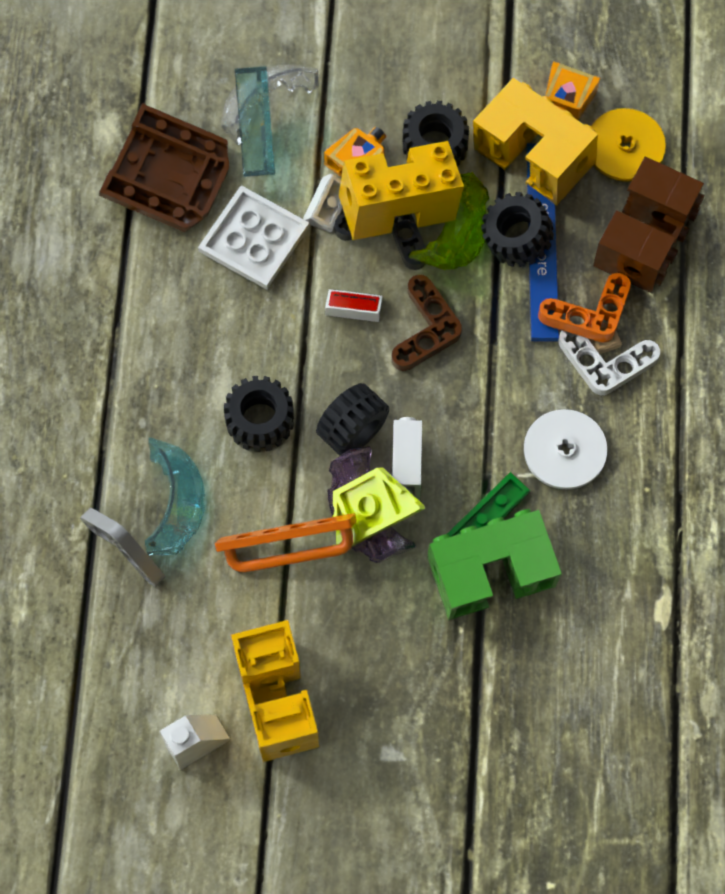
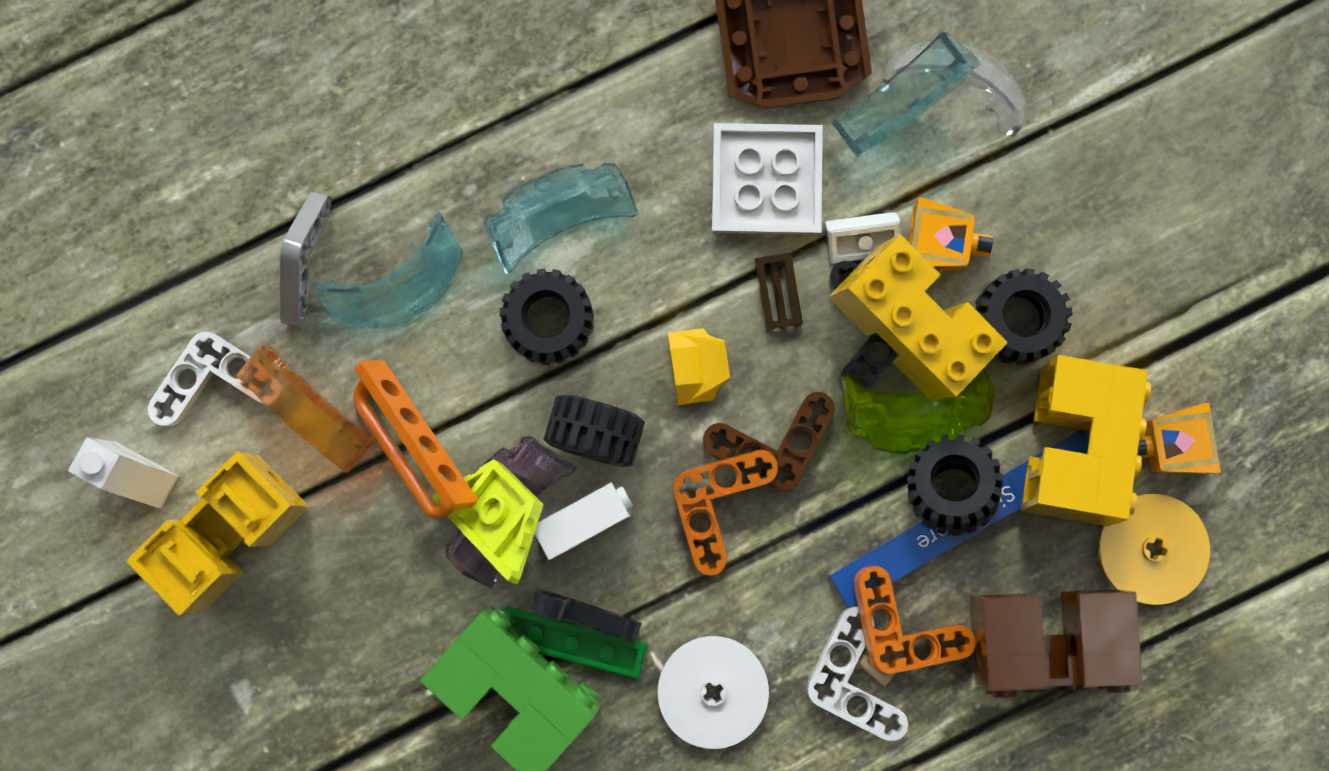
camera: 60 degrees right, 15 degrees up
slope [325,289,382,322] -> none
none -> white beam [148,332,286,427]
none -> clear orange windscreen [237,342,377,473]
none -> clear light blue windscreen [482,162,639,275]
none -> black beam [529,589,642,641]
none -> yellow slope [668,328,730,406]
none -> orange beam [673,450,778,575]
none -> dark brown tile [754,252,803,331]

